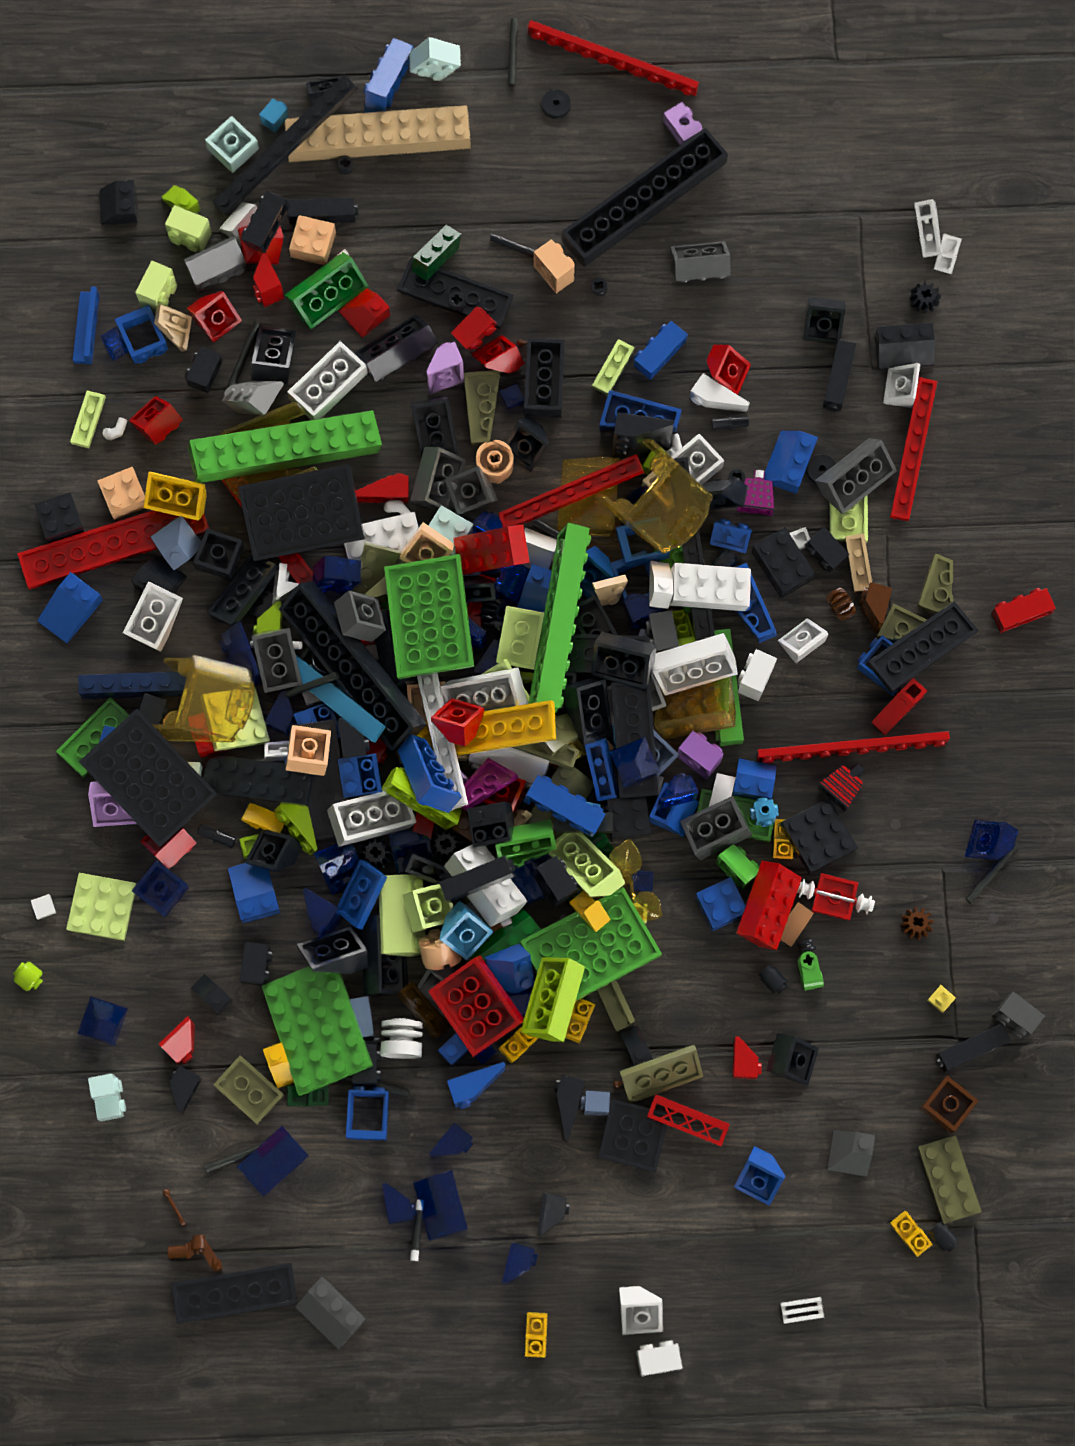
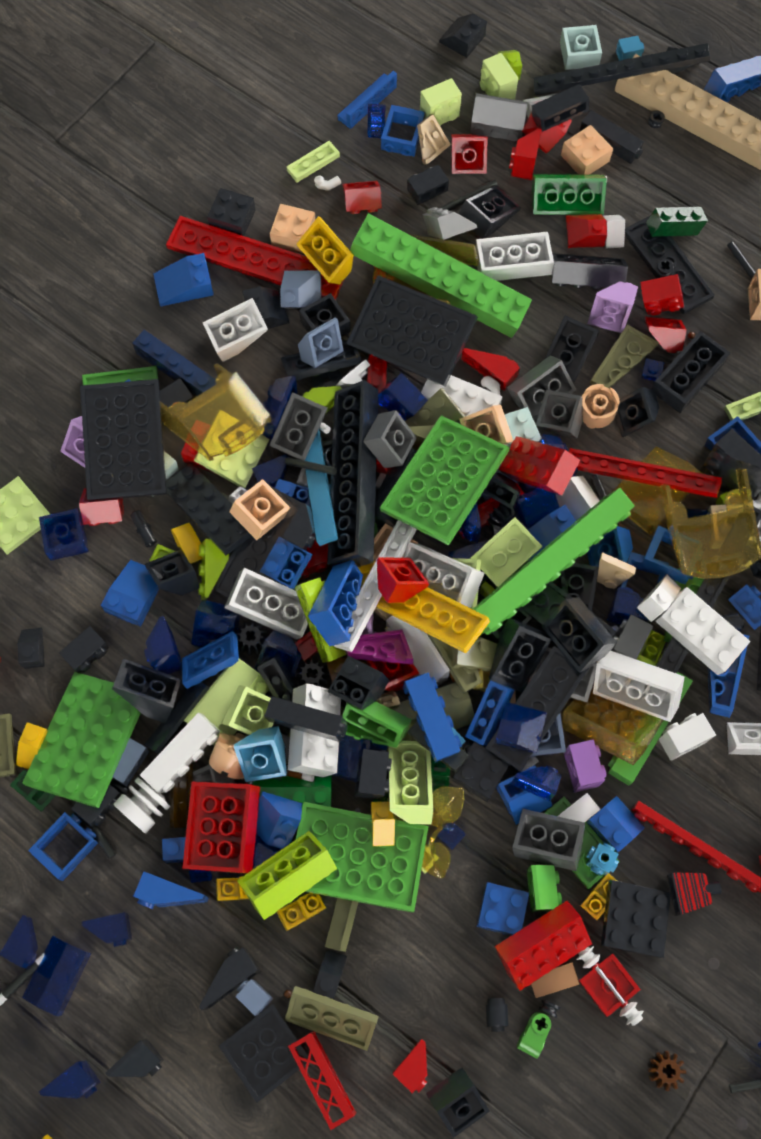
camera: 40 degrees right, 5 degrees down
none -> white brick [140,713,220,793]
none -> sand blue slope [298,318,344,368]
none -> white slope [603,215,625,248]

